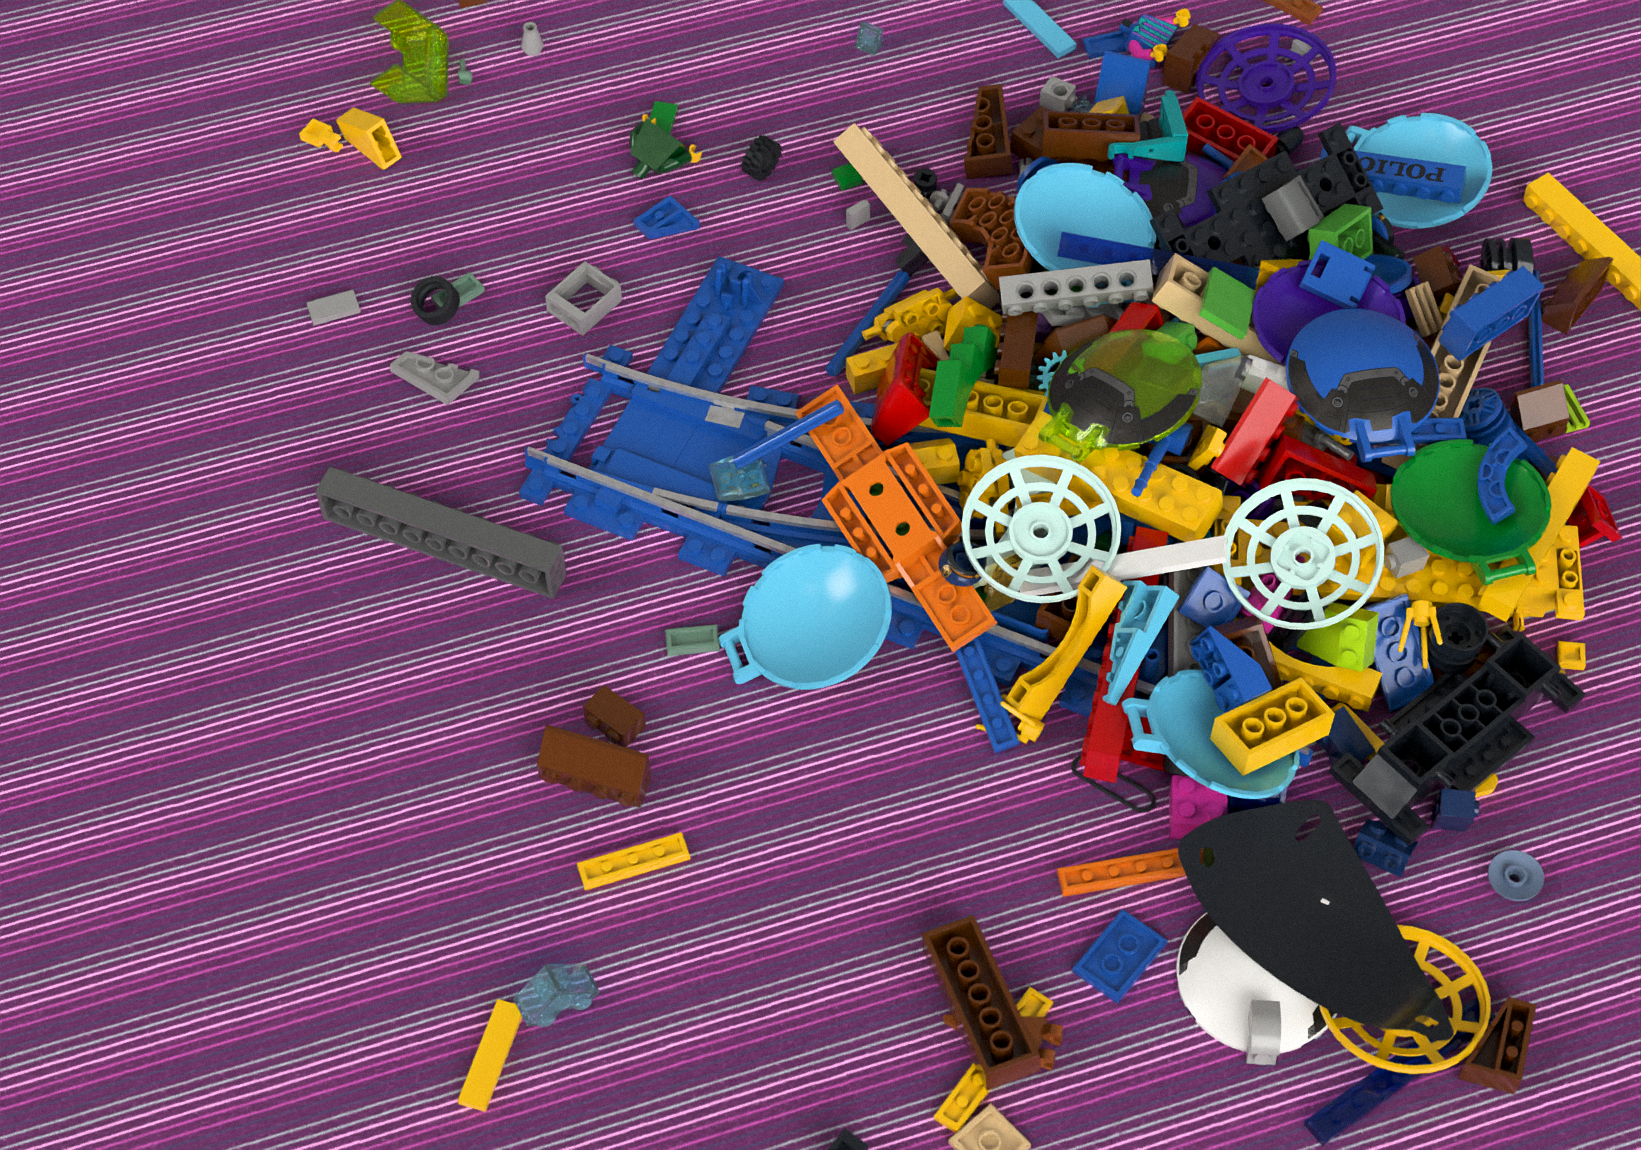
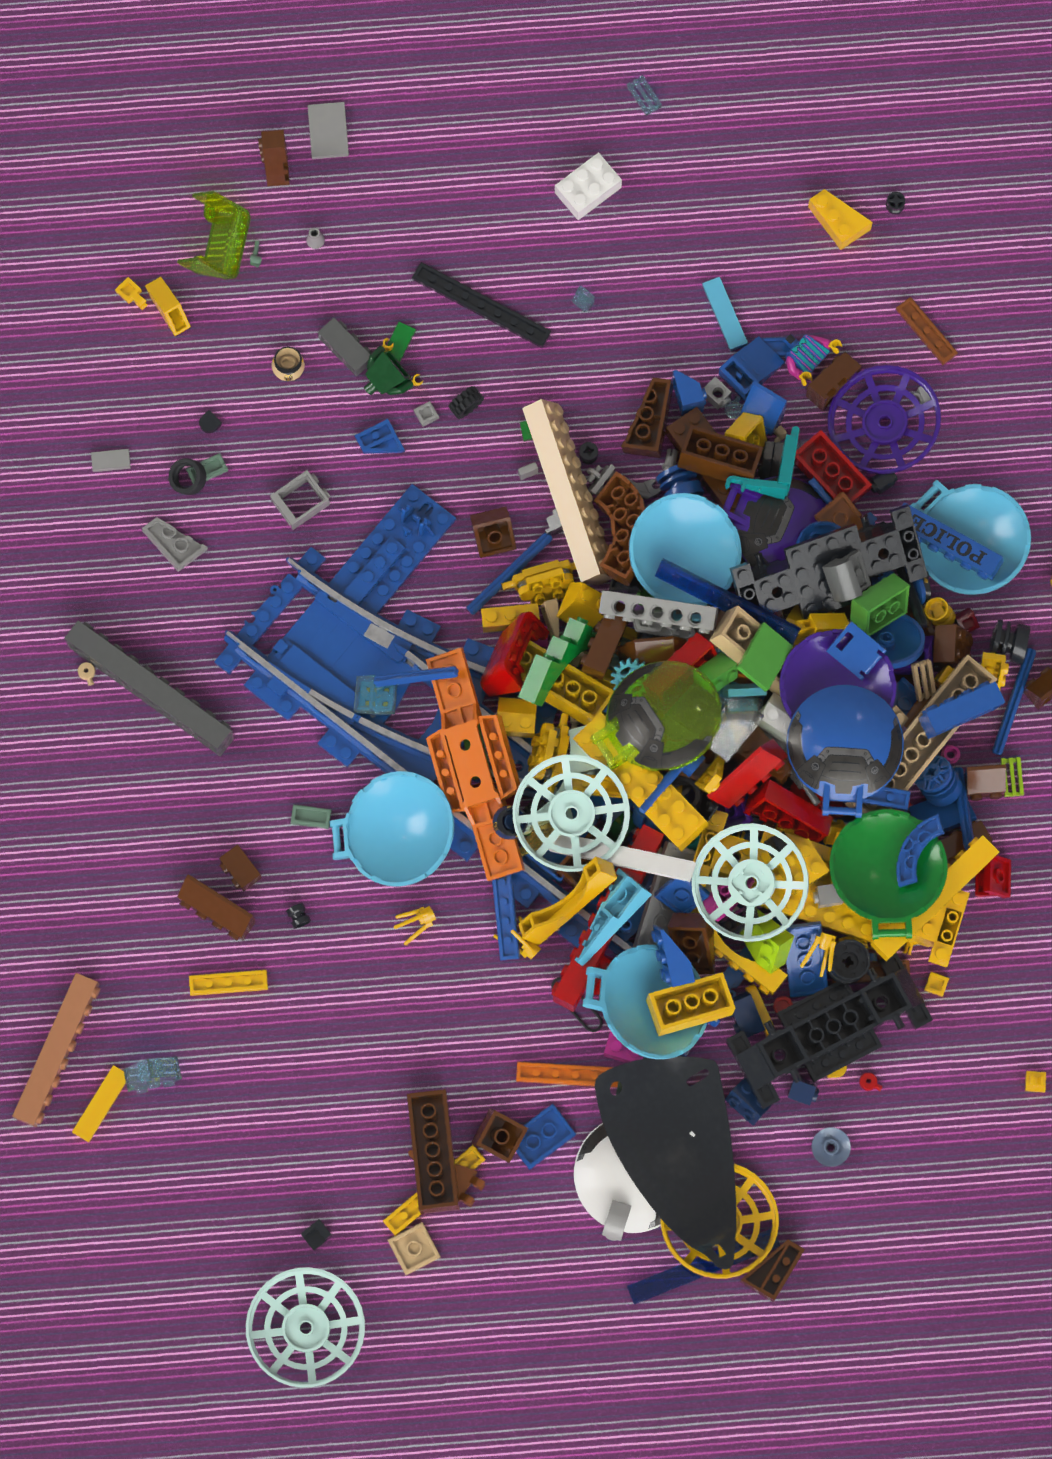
camera: 15 degrees right, 20 degrees up
none -> nougat brick [12,973,100,1127]
none -> tan piece [78,662,96,686]
none -> black tile [199,410,222,433]
none -> tan piece [272,346,305,381]
none -> black wheel [286,903,311,929]
none -> dark grey brick [317,318,372,377]
none -> yellow plant [393,906,436,945]
none -> black tile [412,262,551,348]
none -> light grey tile [413,401,439,427]
none -> reddish brown slope [470,506,517,558]
none -> reddish brown slope [471,1108,528,1163]
none -> blue slope [672,370,707,417]
none -> blue slope [718,336,785,401]
none -> red tile [773,996,793,1013]
none -> red piece [859,1072,883,1091]
none -> yellow wheel [924,597,956,626]

